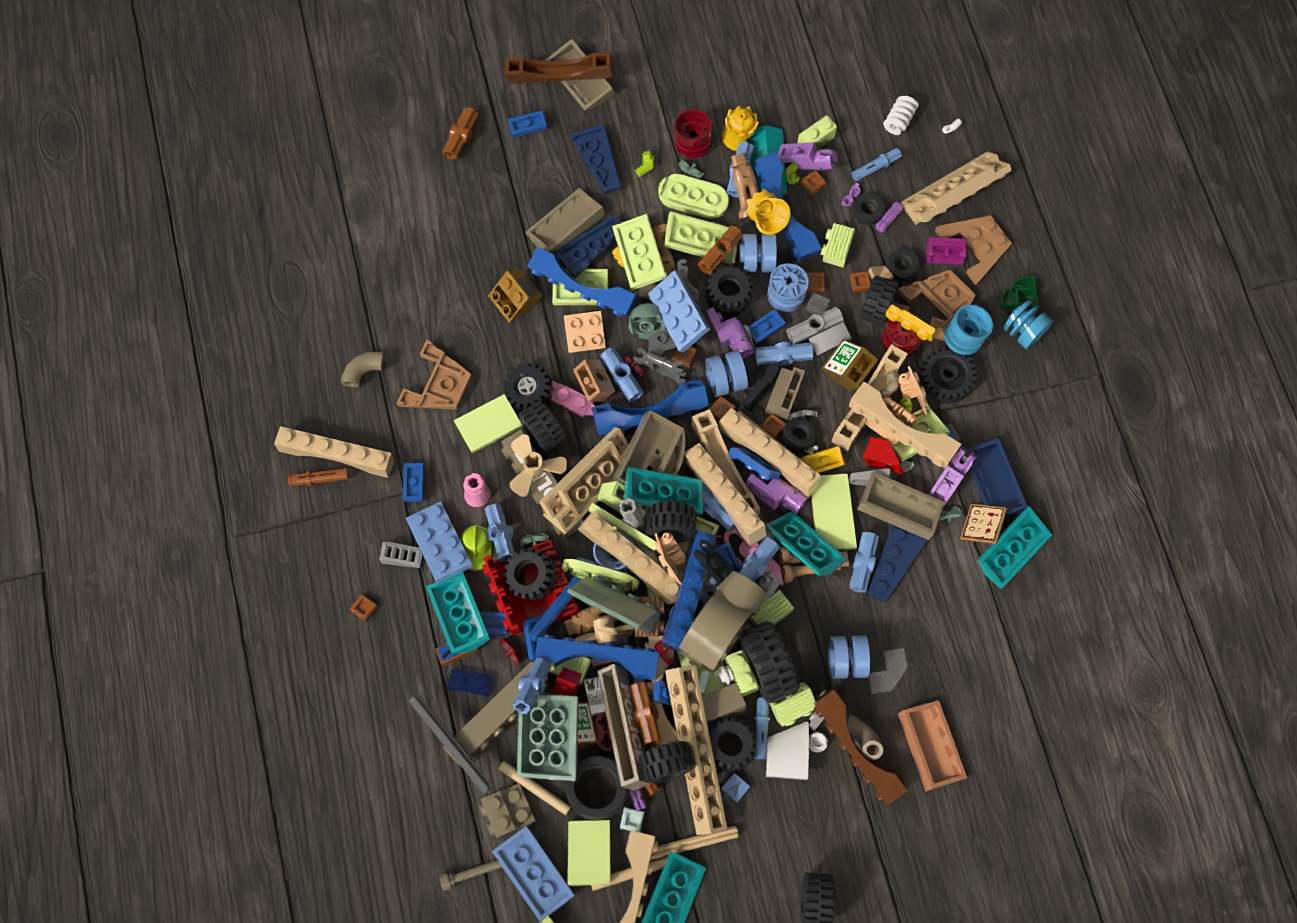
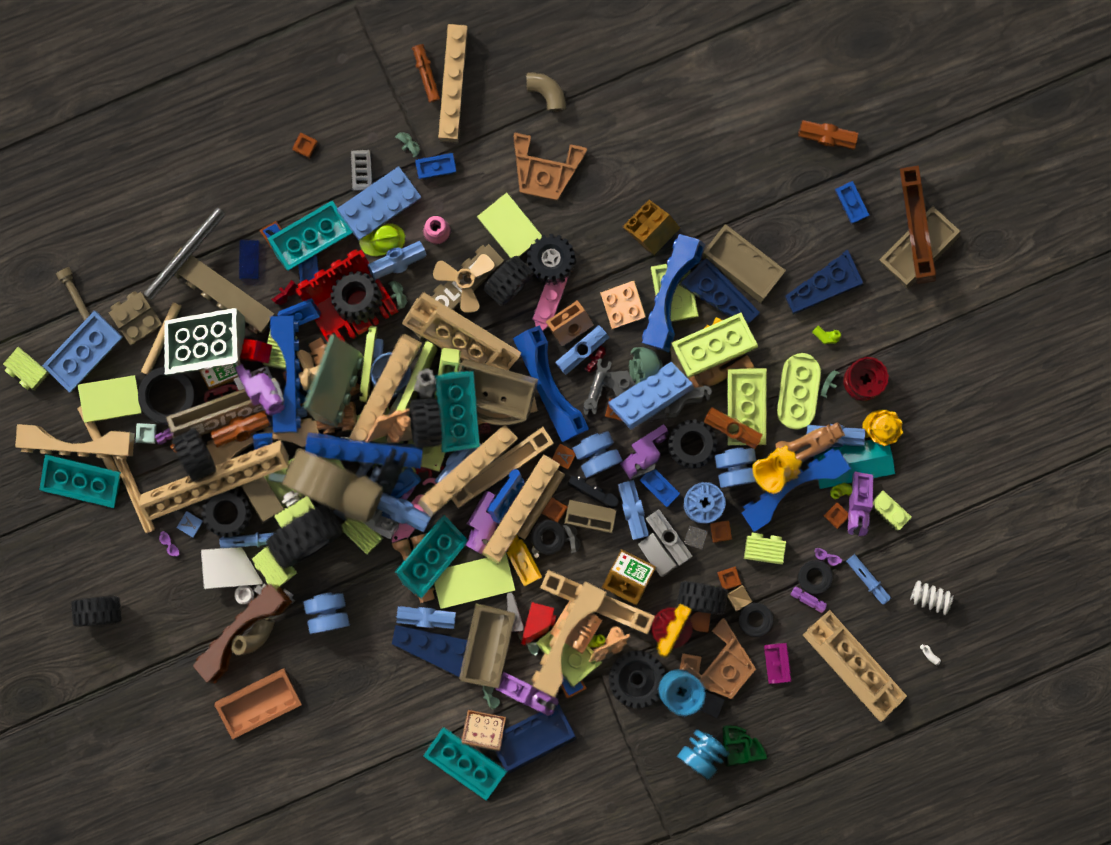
camera: 80 degrees right, 15 degrees up
medium blue piece [513,658,551,714] -> none
blue axle [528,576,581,642] -> none
dark red piece [654,640,675,665] -> none
clear tile [868,648,908,694] -> none
dark tan arm [880,370,900,398] -> none
medium nougat wing [935,215,1012,286] -> none
none -> medium lavender piece [159,531,180,556]
none -> medium lavender plate [235,364,285,415]
none -> sand green piece [395,132,420,158]

